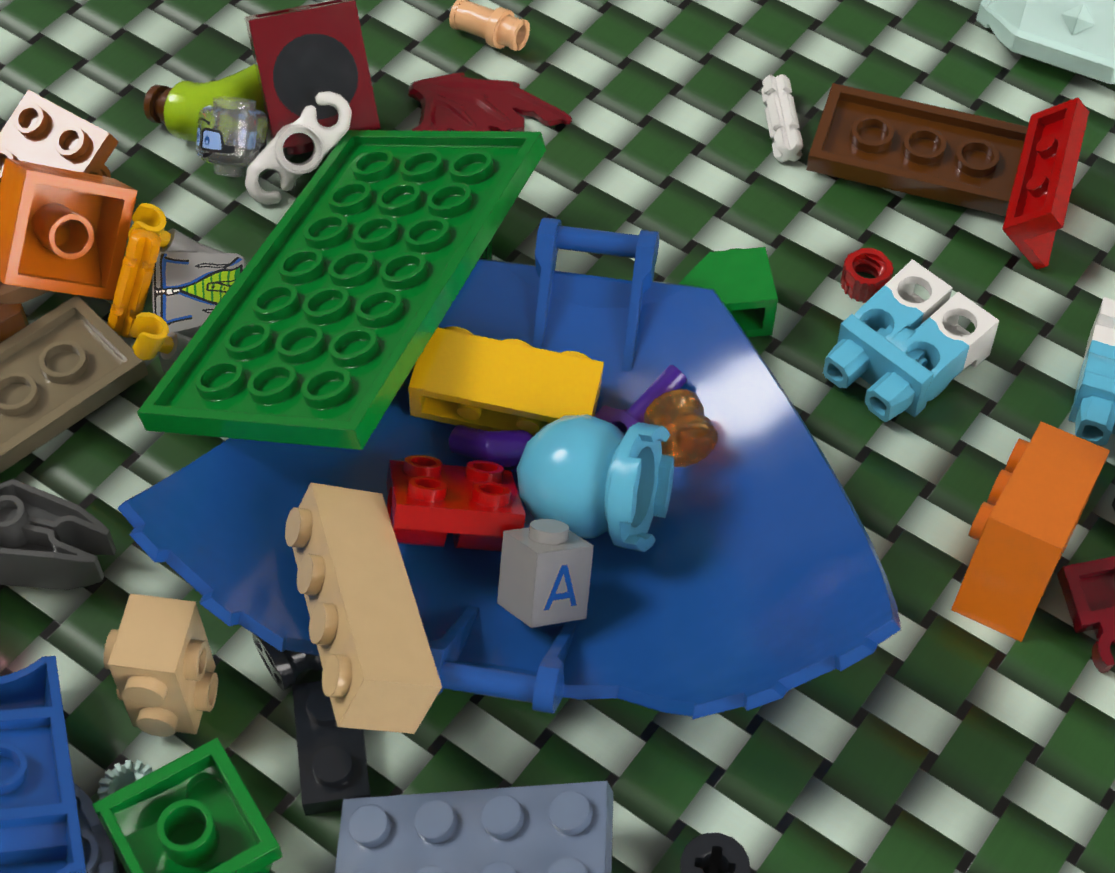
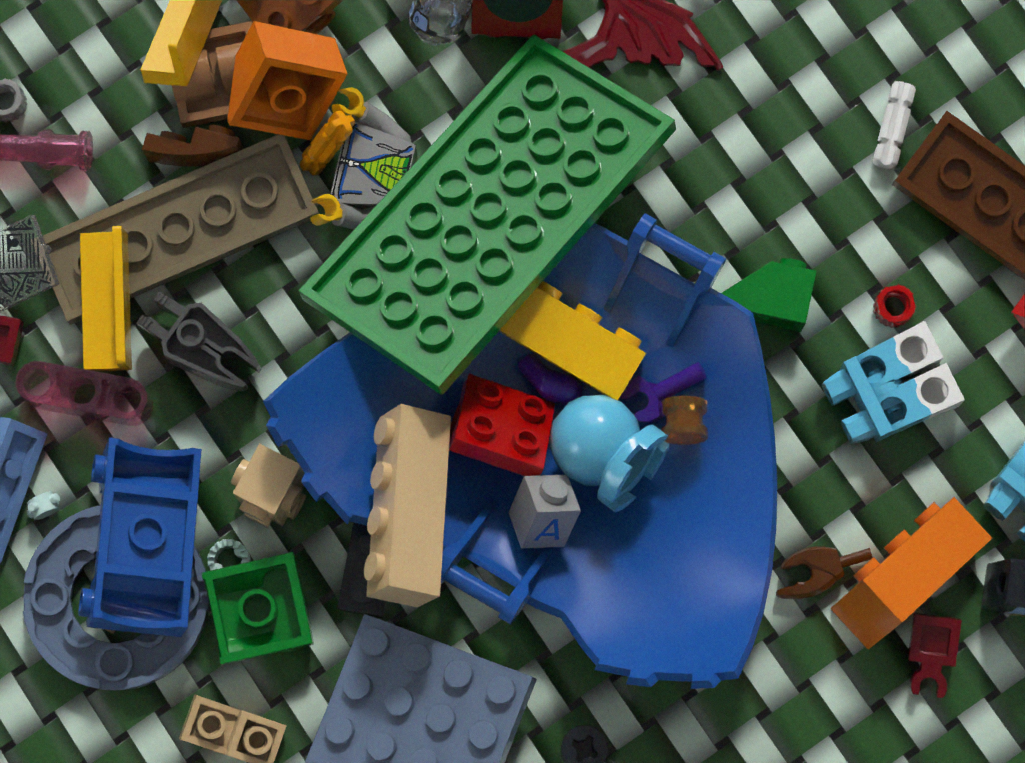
camera: 20 degrees right, 25 degrees up
white piece [245,91,352,205] -> none
none -> reddish brown hand [776,546,873,599]

